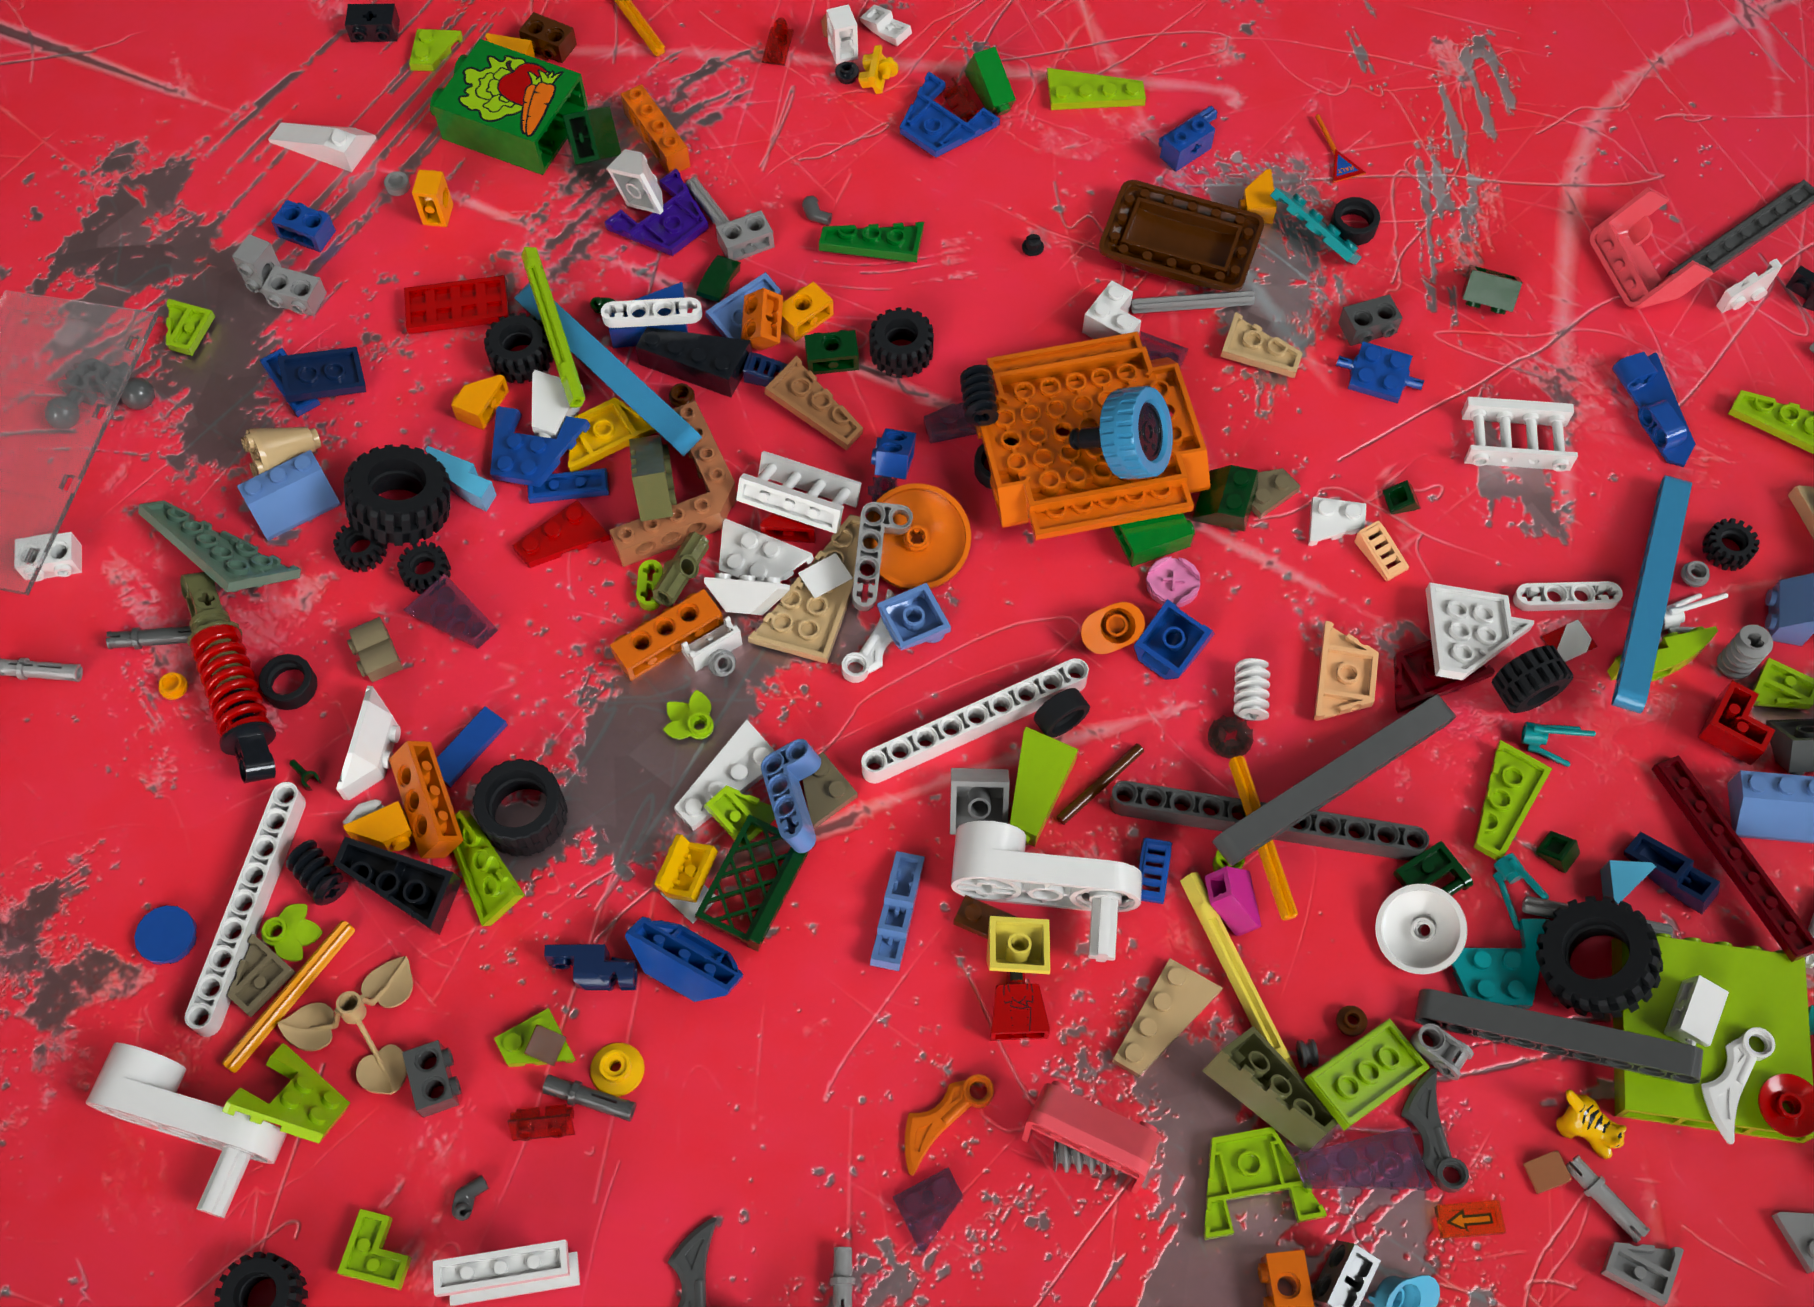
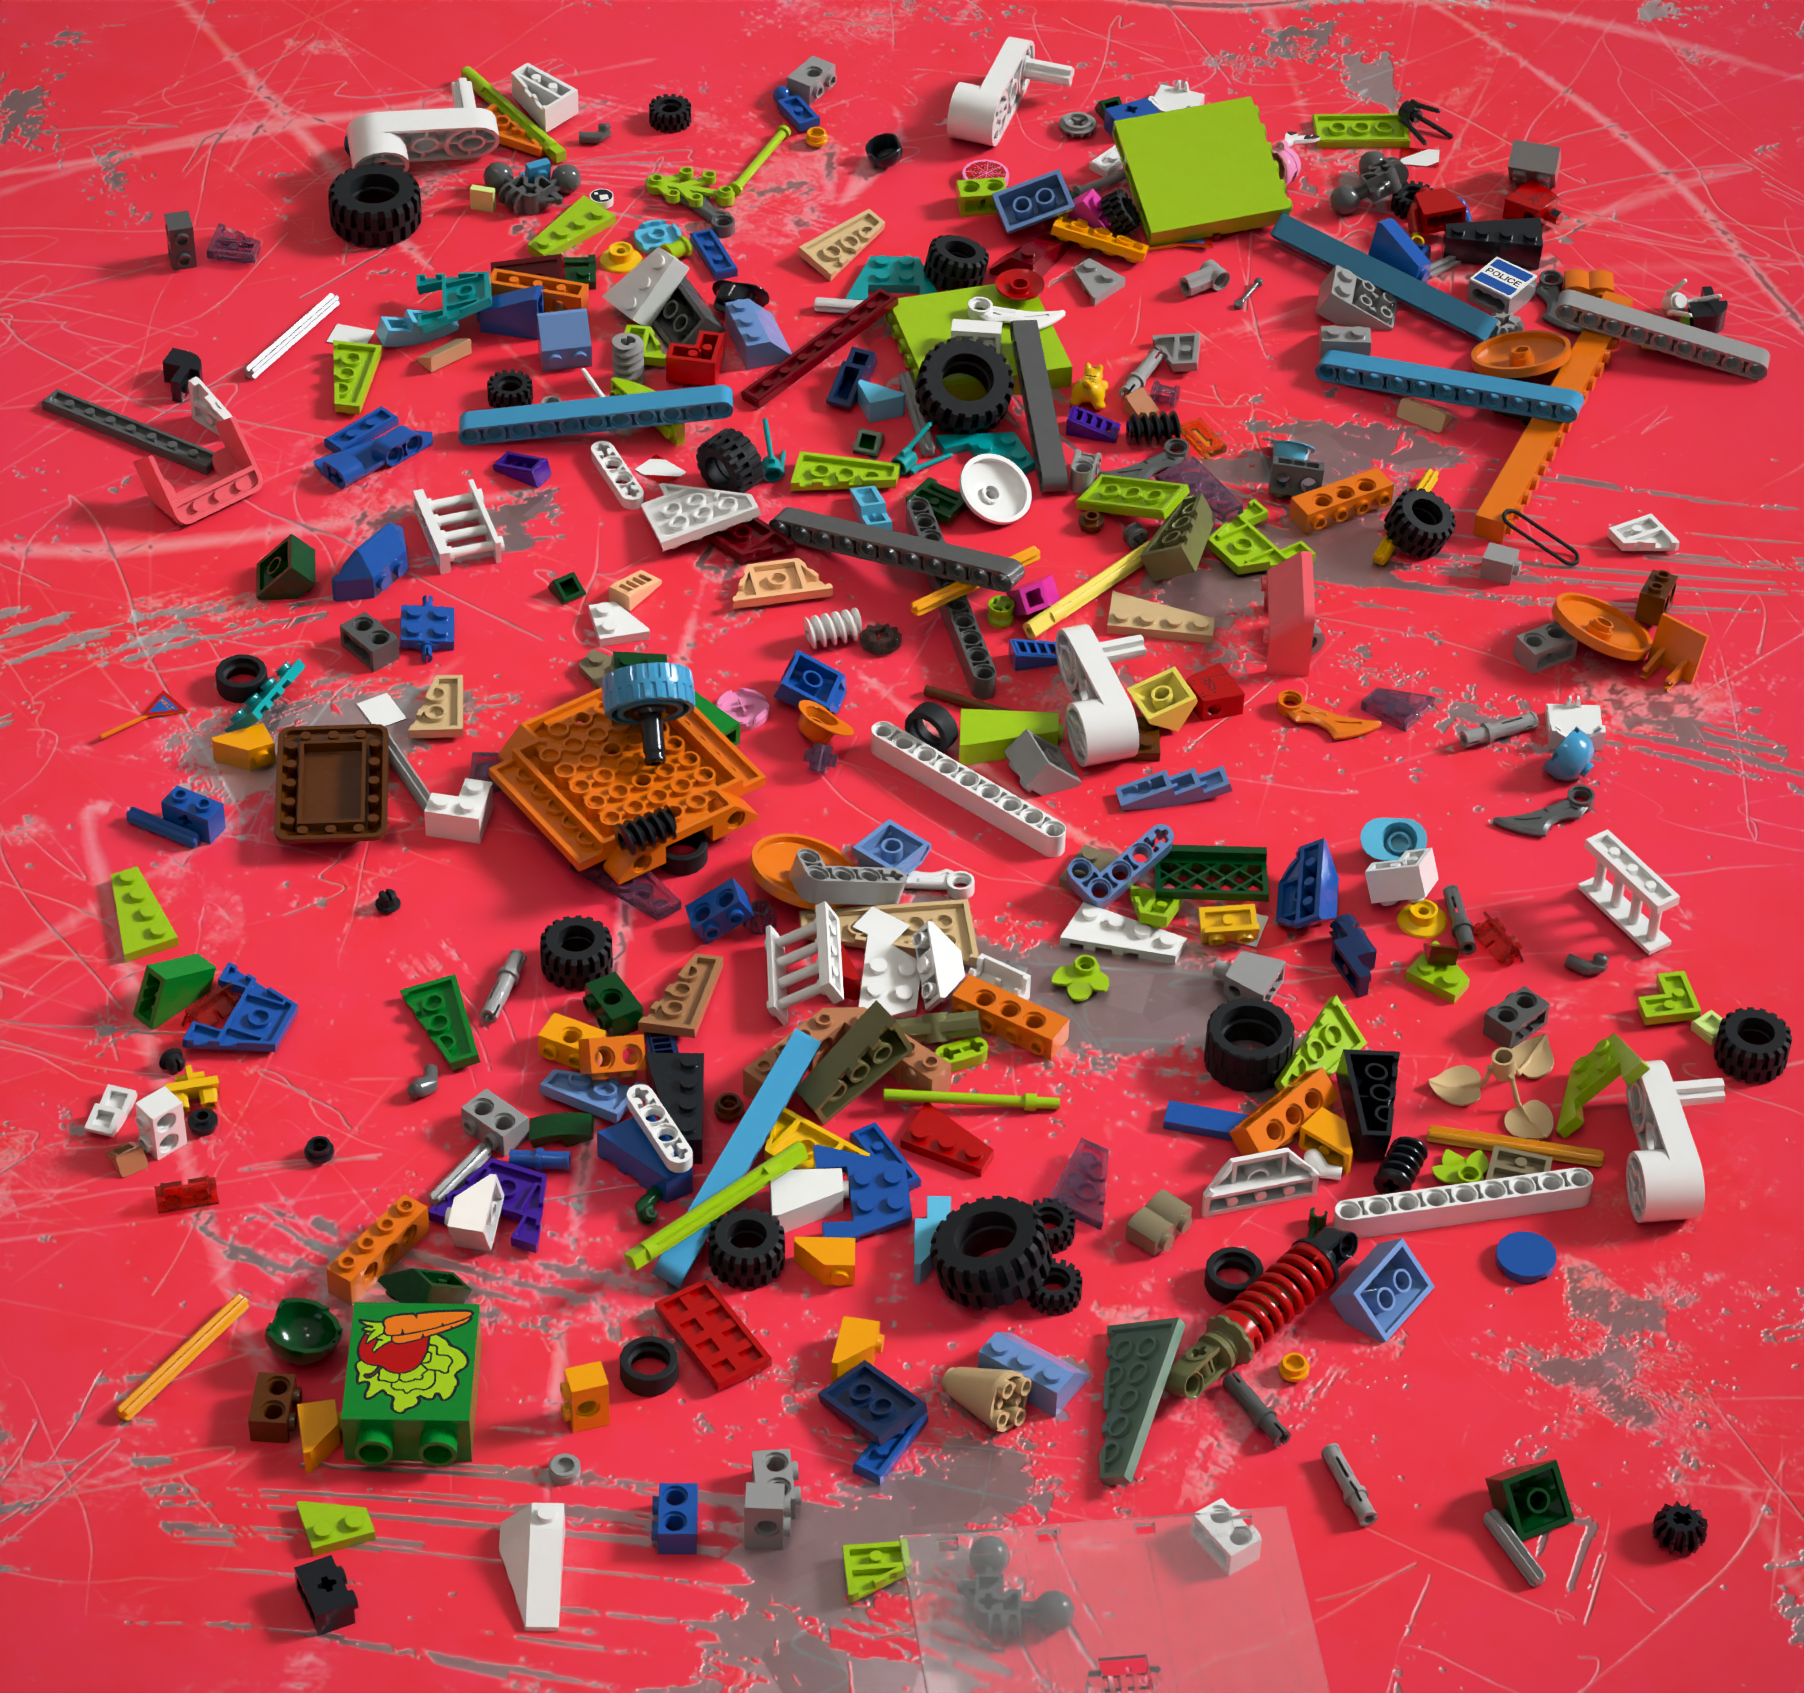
camera: 115 degrees left, 20 degrees down
none -> black piece [159,1048,185,1074]
none -> dark green cylinder [265,1298,343,1366]
none -> black plate [304,1136,334,1164]
none -> blue tile [324,406,399,453]
none -> blue wedge [332,522,408,602]
none -> white sticker [357,693,406,726]
none -> light grey pin [480,949,527,1023]
none -> dark purple slope [493,452,552,488]
none -> blue pin [509,1148,571,1172]
none -> black tyre [620,1336,678,1396]
none -> clear purple gear [803,743,838,774]
none -> light orange slope [831,1316,885,1383]
none -> medium azure slope [850,485,893,531]
none -> lime bar [883,1089,1060,1111]
none -> dark purple slope [1066,406,1121,443]
none -> black piece [1126,411,1181,445]
none -> bush [1150,381,1180,408]
none -> light grey torso [1213,951,1286,1002]
none -> medium blue slope [1329,1238,1435,1343]
none -> medium azure piece [1360,818,1427,861]
none -> white brick [1365,848,1439,906]
none -> yellowish green tile [1690,1010,1723,1045]

